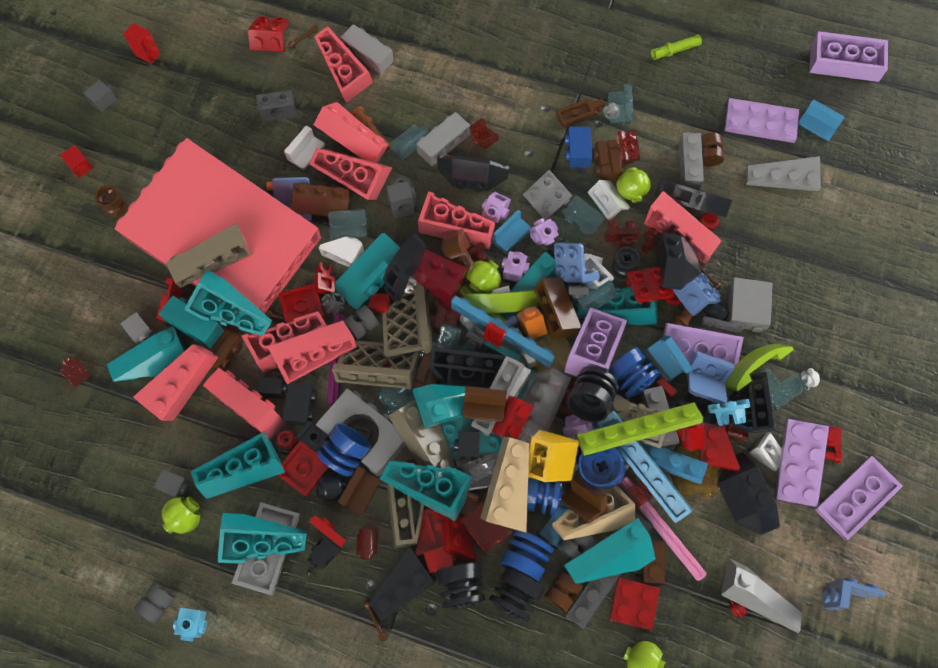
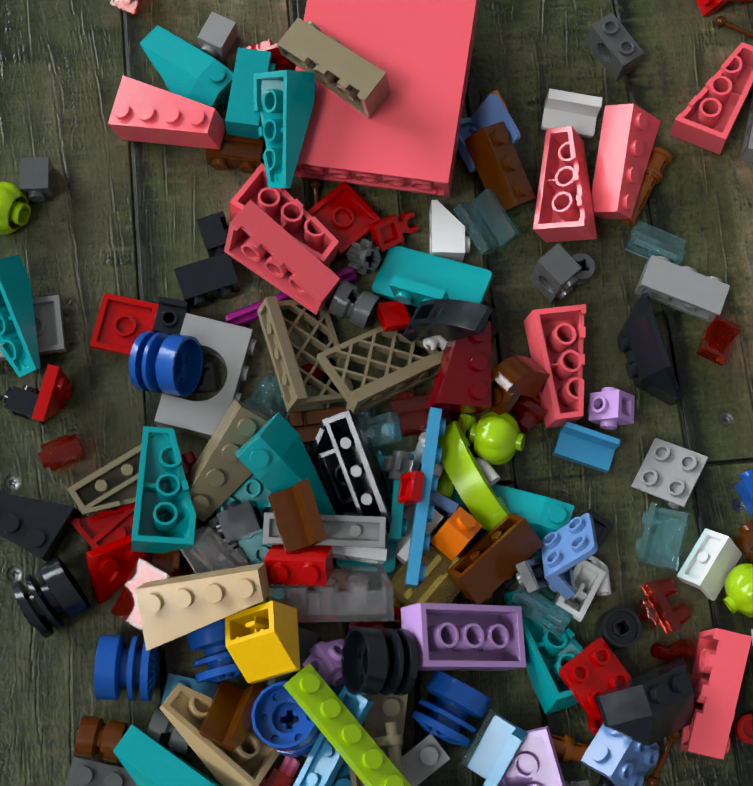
camera: 55 degrees right, 5 degrees up
teal wedge [191,432,285,499] -> none
coral wedge [203,368,285,441] -> none
red plate [277,430,296,450] -> none
black head [315,473,346,502] -> none
reddish brown panel [338,466,381,516] -> none
red brick [424,547,456,575] -> none
black wheel [489,567,545,622] -> none
lavender brick [501,251,530,282] -> none
lavender brick [529,218,559,246] -> none
red tile [655,378,677,401] -> none

